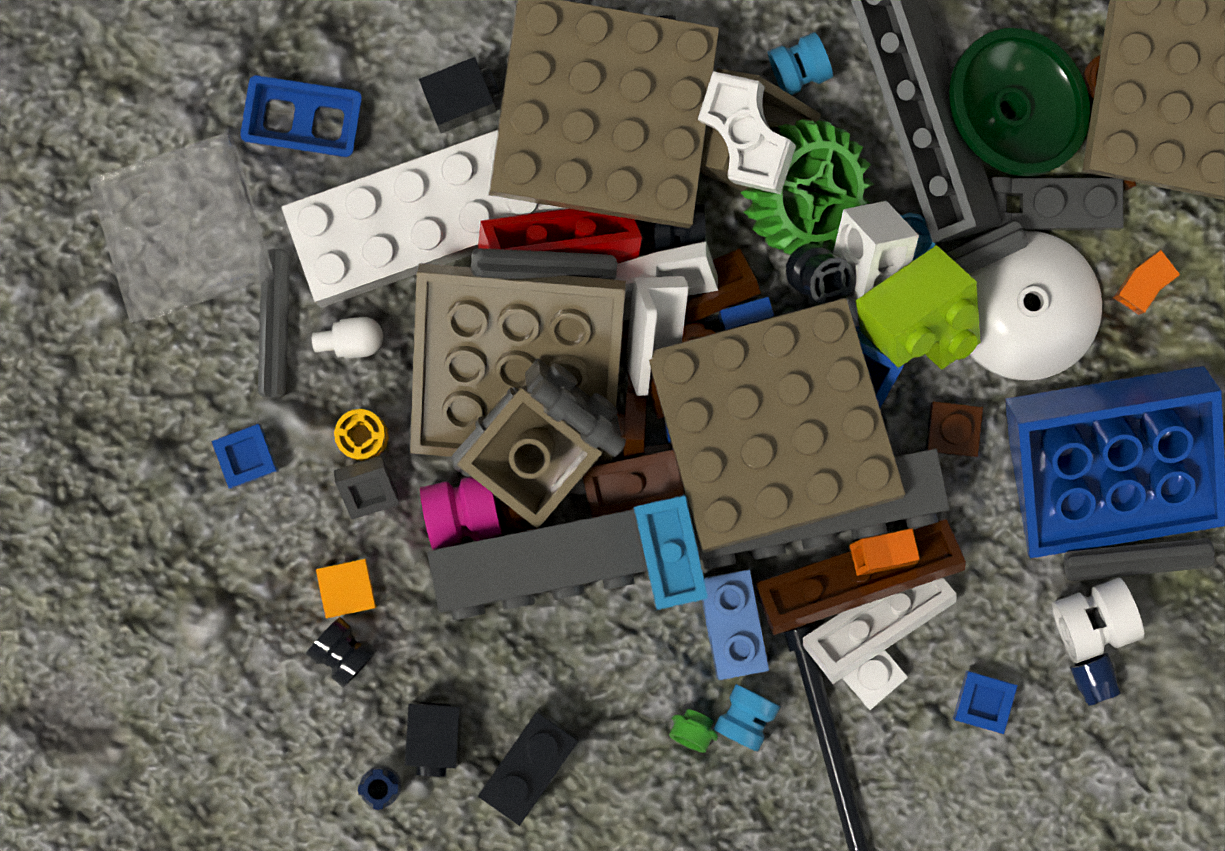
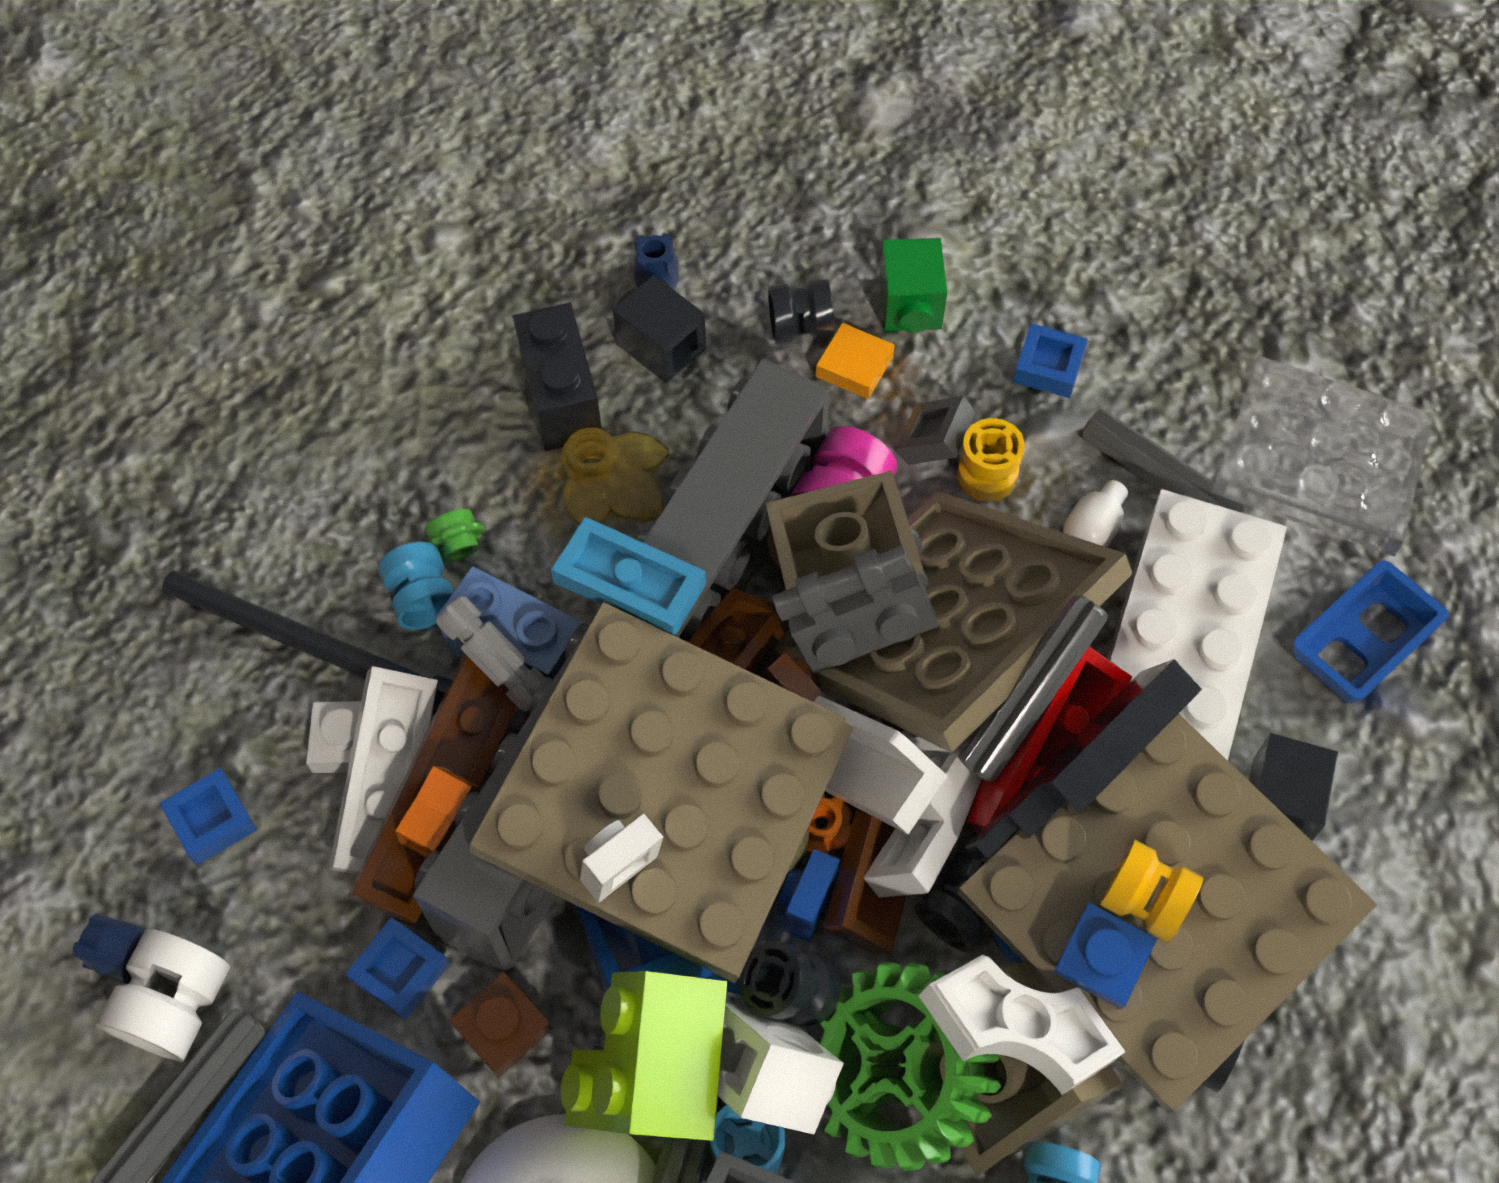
camera: 130 degrees right, 25 degrees down
none -> blue plate [345,917,450,1021]
none -> light grey axle [436,596,546,711]
none -> clear yellow plate [561,428,669,525]
none -> white plate [580,814,663,903]
none -> green brick [879,238,947,333]
none -> black piece [965,659,1202,861]
none -> blue plate [1052,902,1158,1009]
none -> yellow wheel [1099,839,1203,943]

